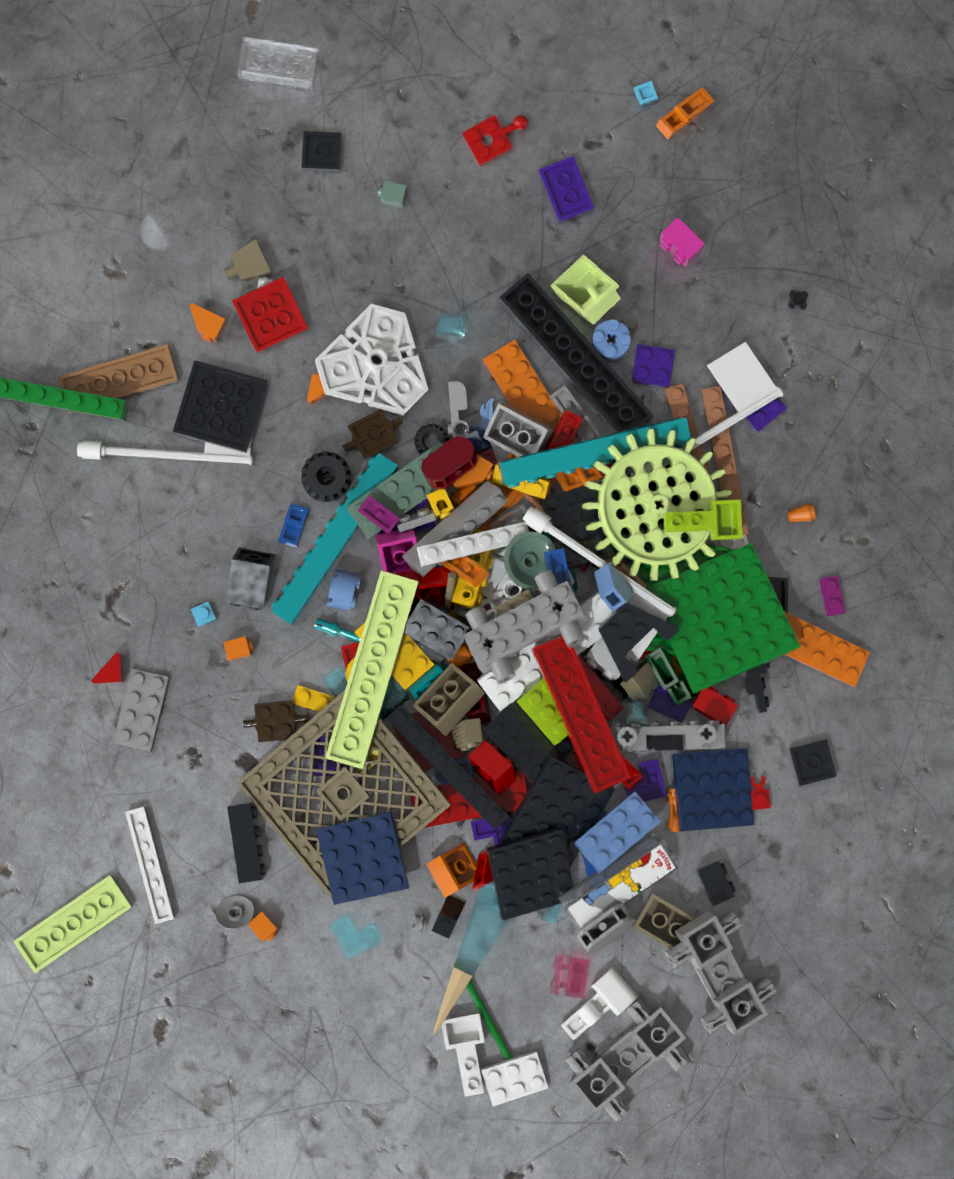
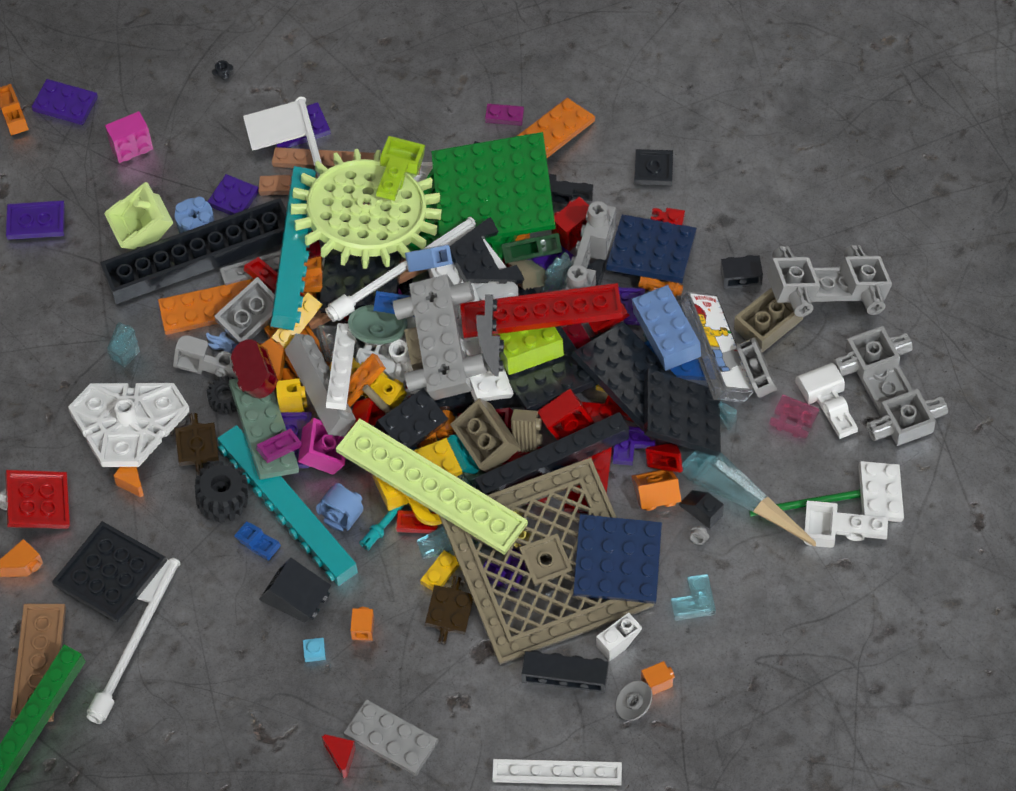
camera: 75 degrees left, 25 degrees down
light grey plate [396,508,436,532] -> none
orange cone [787,503,816,523] -> none
none -> dark purple plate [32,79,98,125]
none -> slope [476,294,504,376]
none -> white slope [596,613,642,662]

